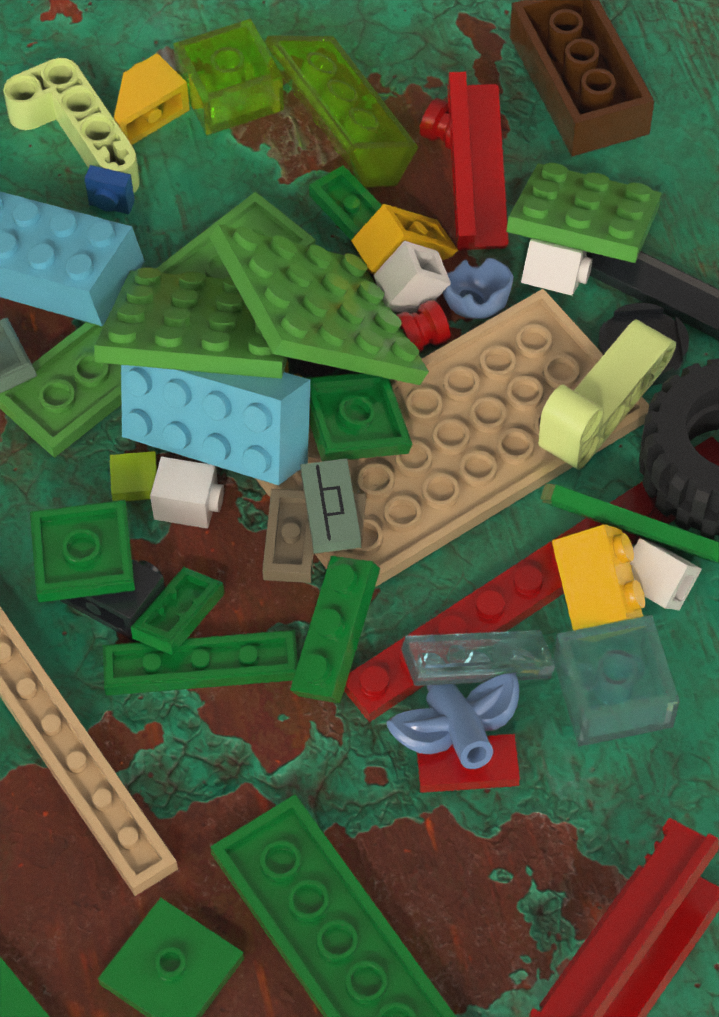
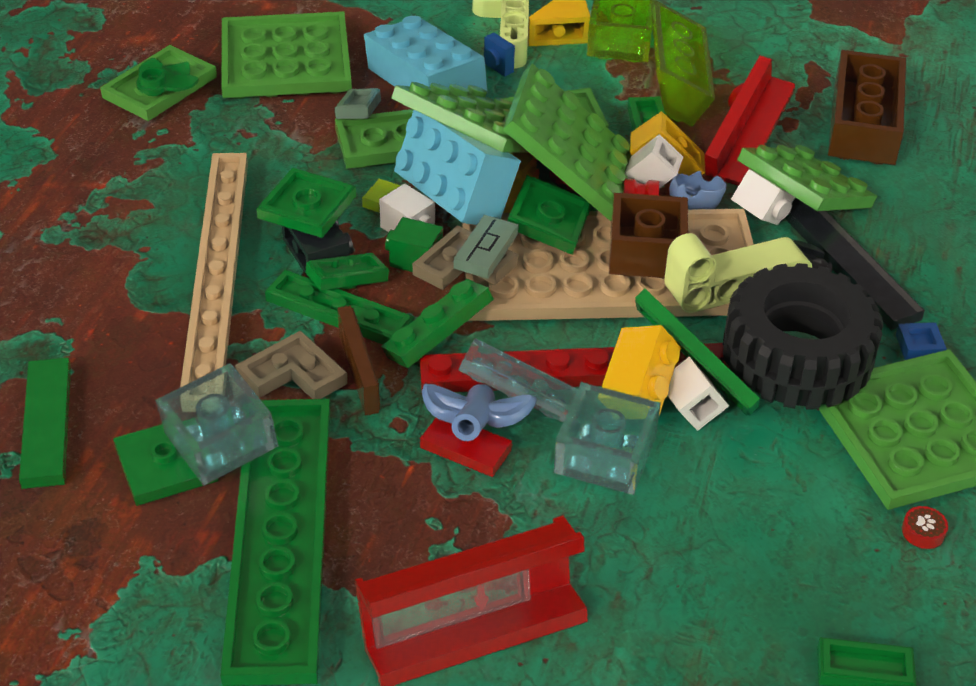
camera: 30 degrees right, 15 degrees down
none -> clear light blue brick [155,363,278,486]
none -> dark tan plate [235,331,348,399]
none -> reddish brown tile [337,305,380,416]
none -> green brick [385,217,443,272]
none -> reddish brown brick [609,193,688,279]

